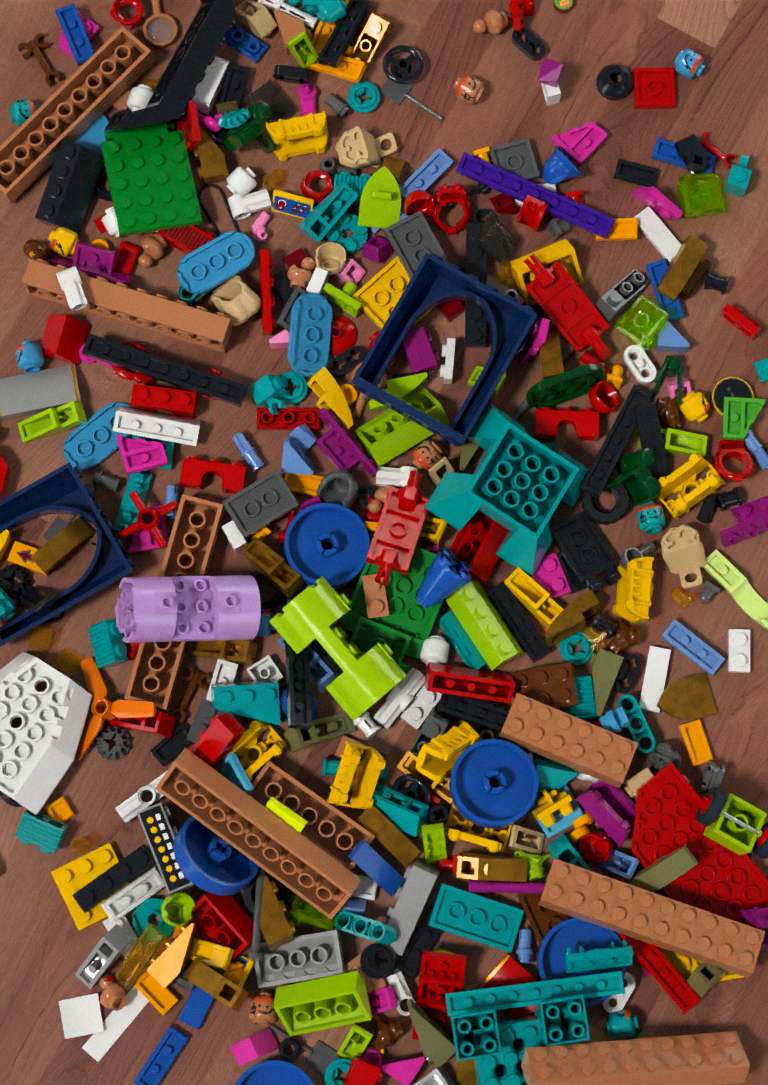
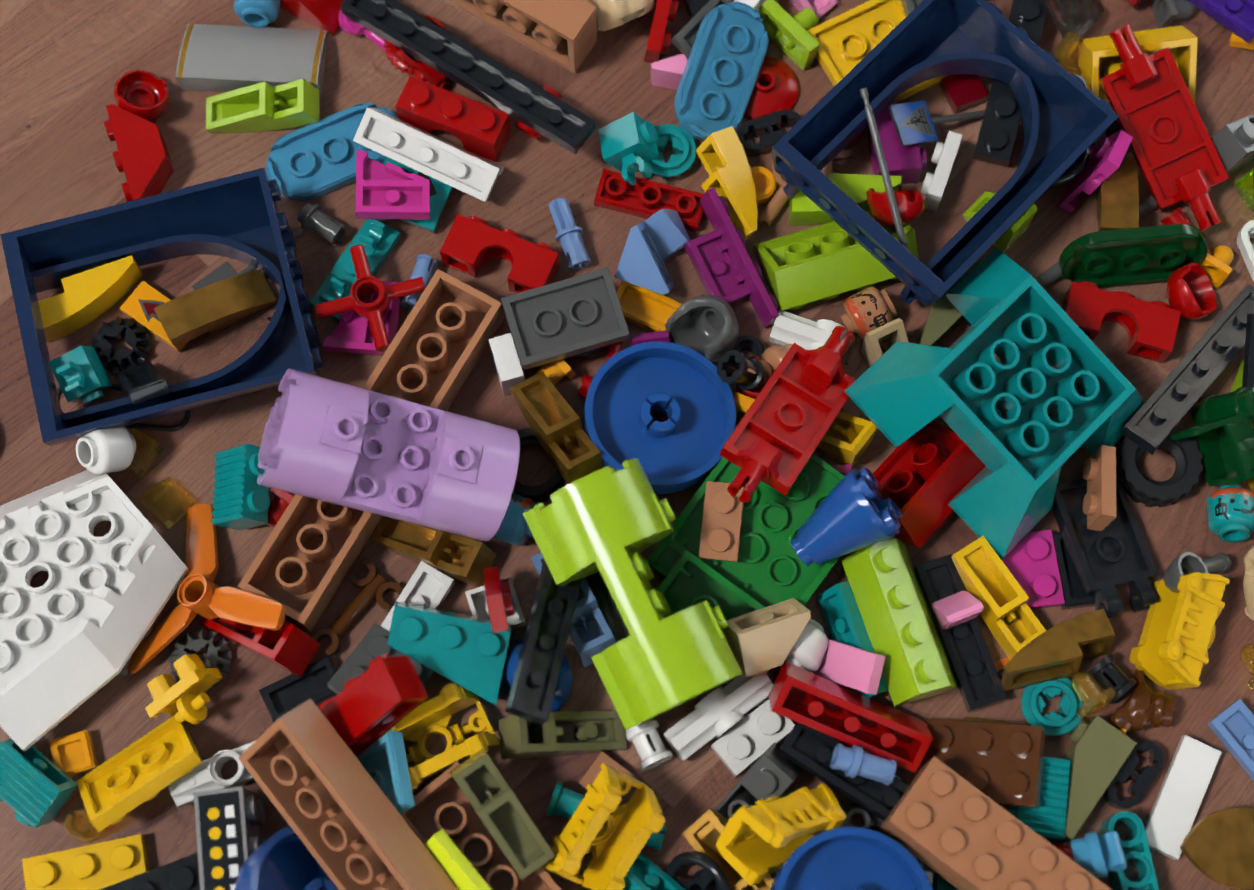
camera: 15 degrees right, 5 degrees down
none -> white head [76,426,137,475]
none -> yellow plate [76,715,202,832]
none -> yellow hips [145,654,223,725]
none -> olive slope [449,749,555,880]
none -> red plate [483,566,514,633]
none -> black bush [717,350,765,391]
none -> tan slope [725,598,811,677]
none -> bright pink tile [815,639,886,695]
none -> medium blue pin [830,743,896,786]
none -> dark grey piece [860,88,908,250]
none -> red hair [866,188,925,227]
none -> piece [888,100,985,147]
none -> bright pink slope [932,591,984,630]
none -> nougat plate [1083,445,1116,531]

